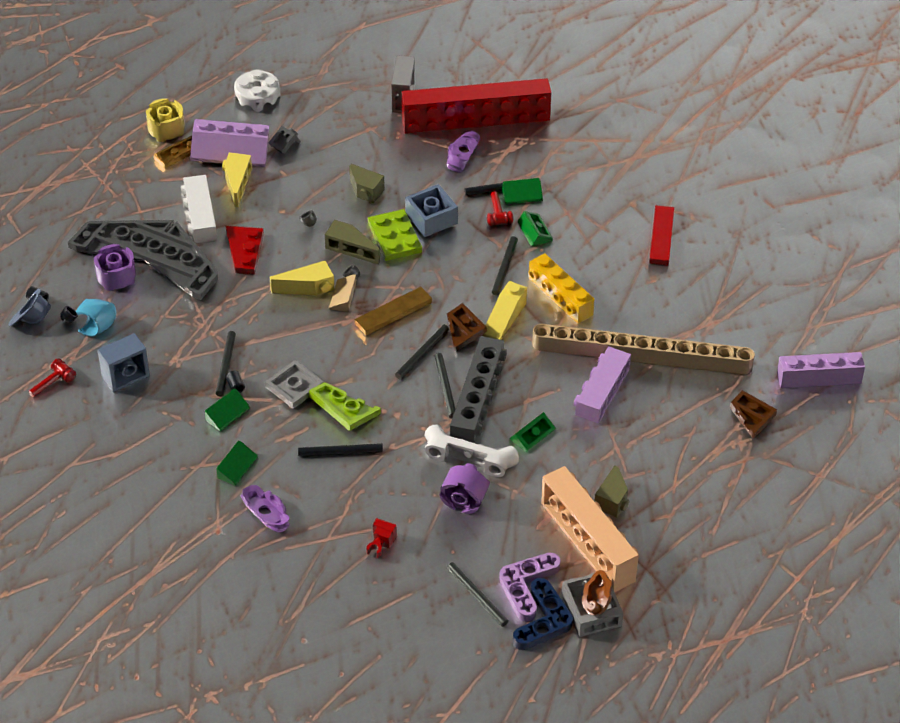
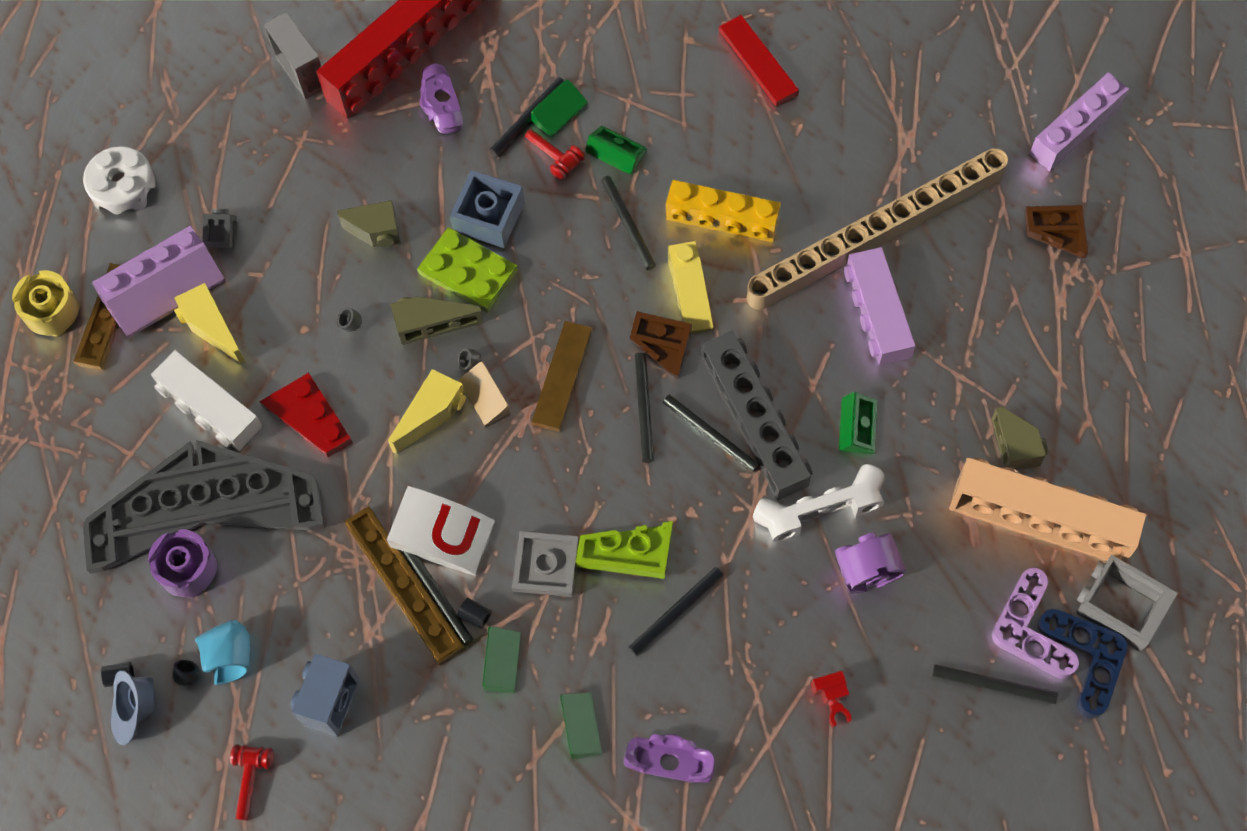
camera: 35 degrees left, 20 degrees up
dark orange arm [582,570,613,616] -> none
none -> pearl gold tile [344,505,465,666]
none -> white slope [387,486,495,576]

